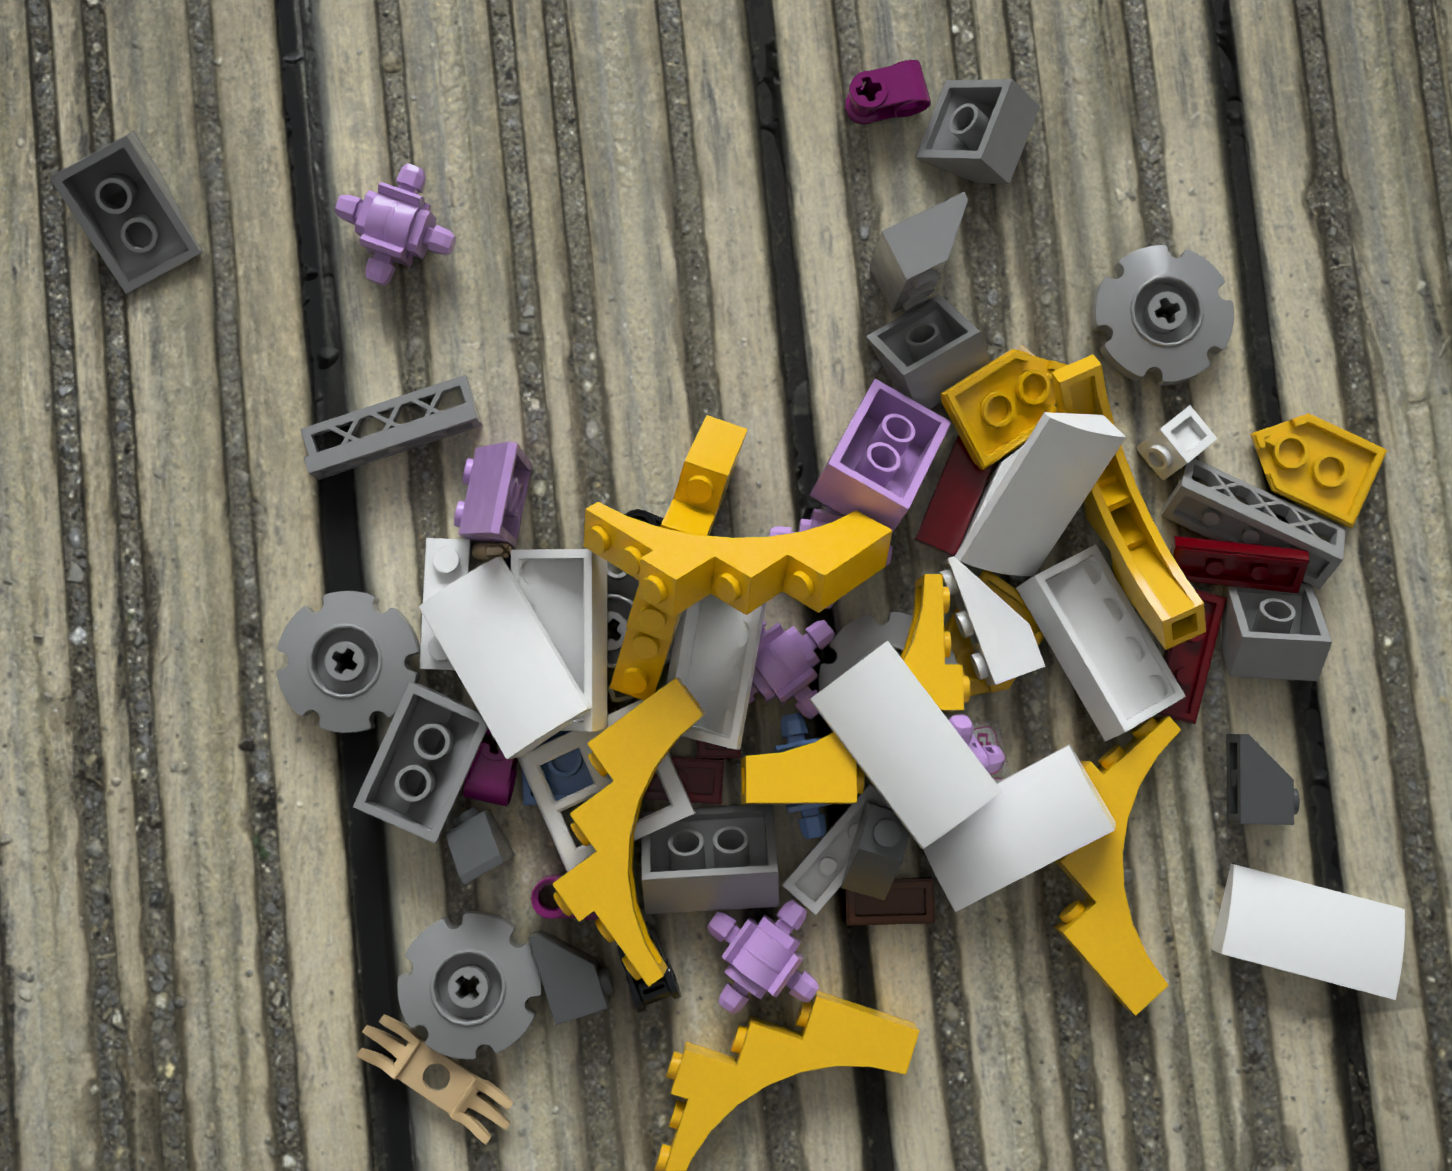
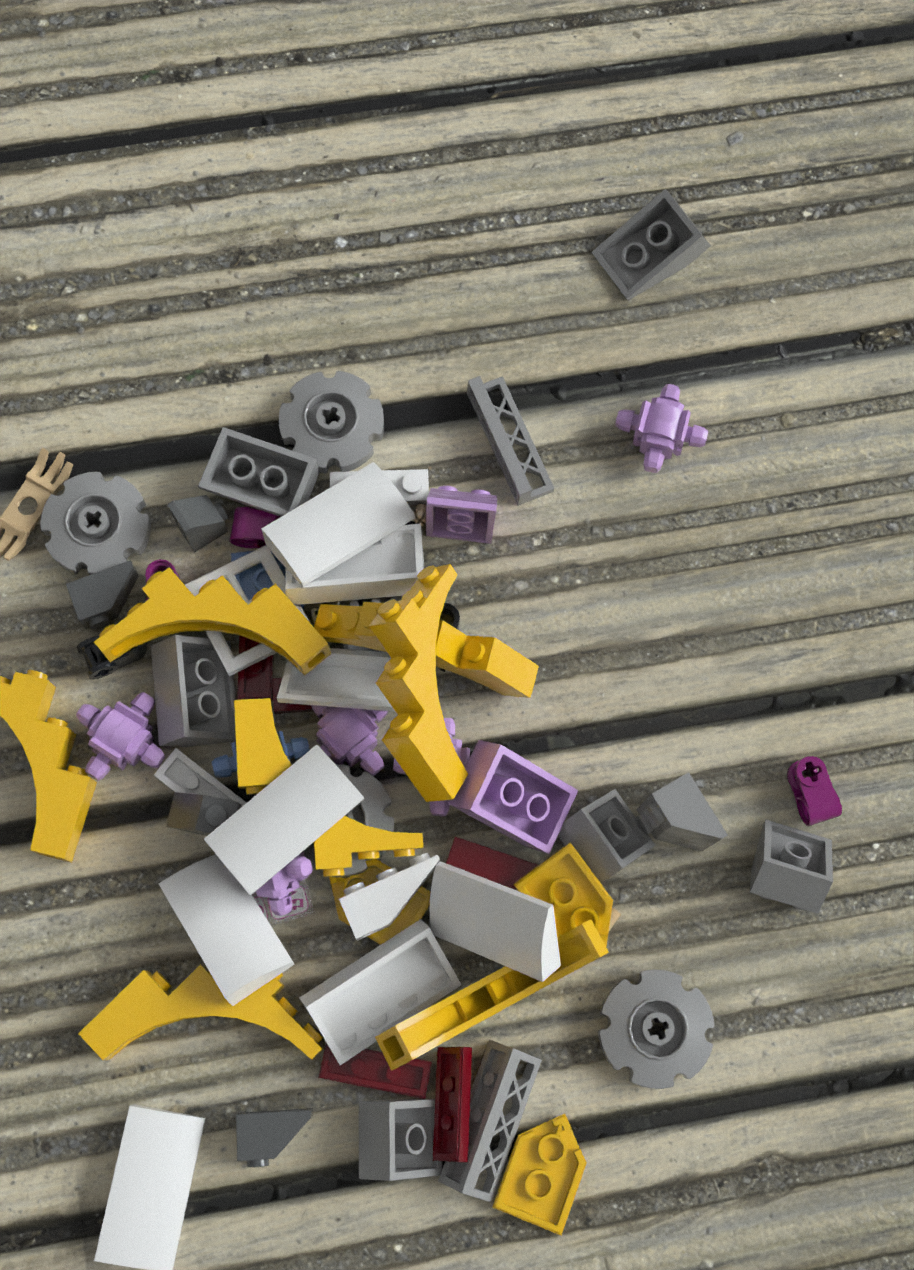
camera: 85 degrees right, 10 degrees down
reddish brown tile [845,877,935,926] -> none
white bracket [1137,405,1218,480] -> none

